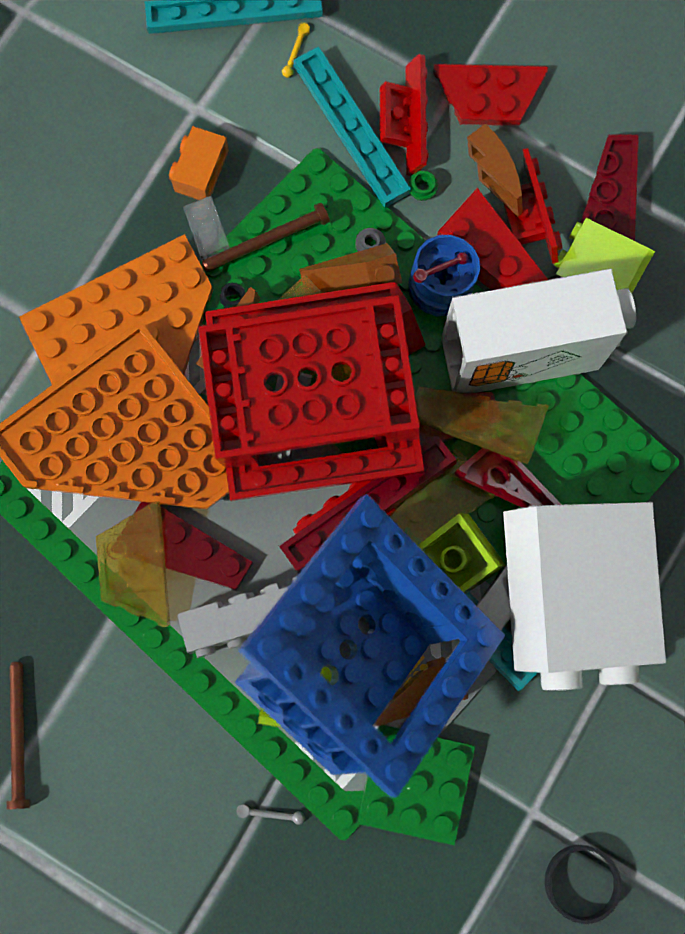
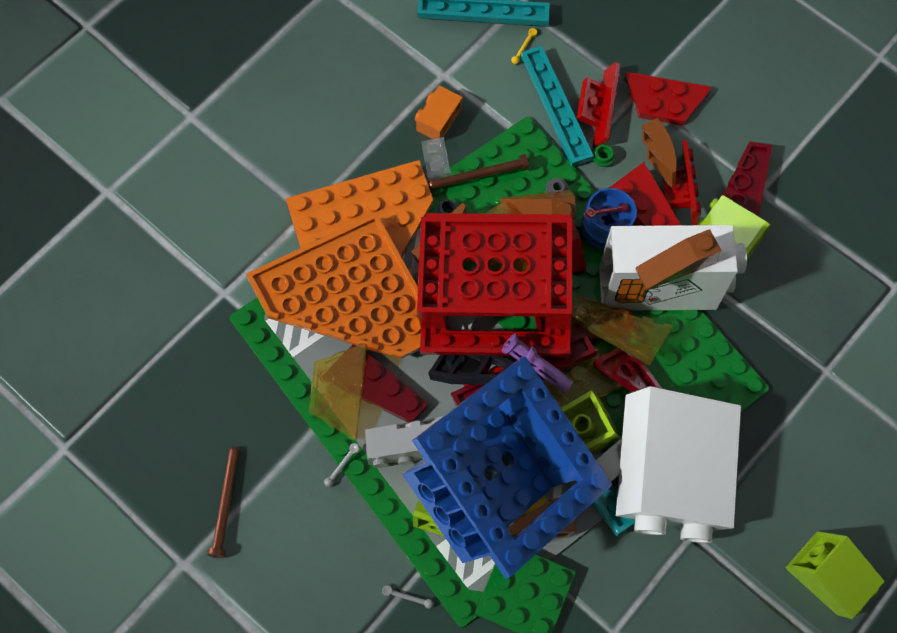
camera: 10 degrees right, 10 degrees down
none -> light grey hinge [324,443,360,487]
none -> black plate [428,355,514,385]
none -> medium lavender pin [502,334,573,393]
none -> dark orange slope [635,229,722,291]

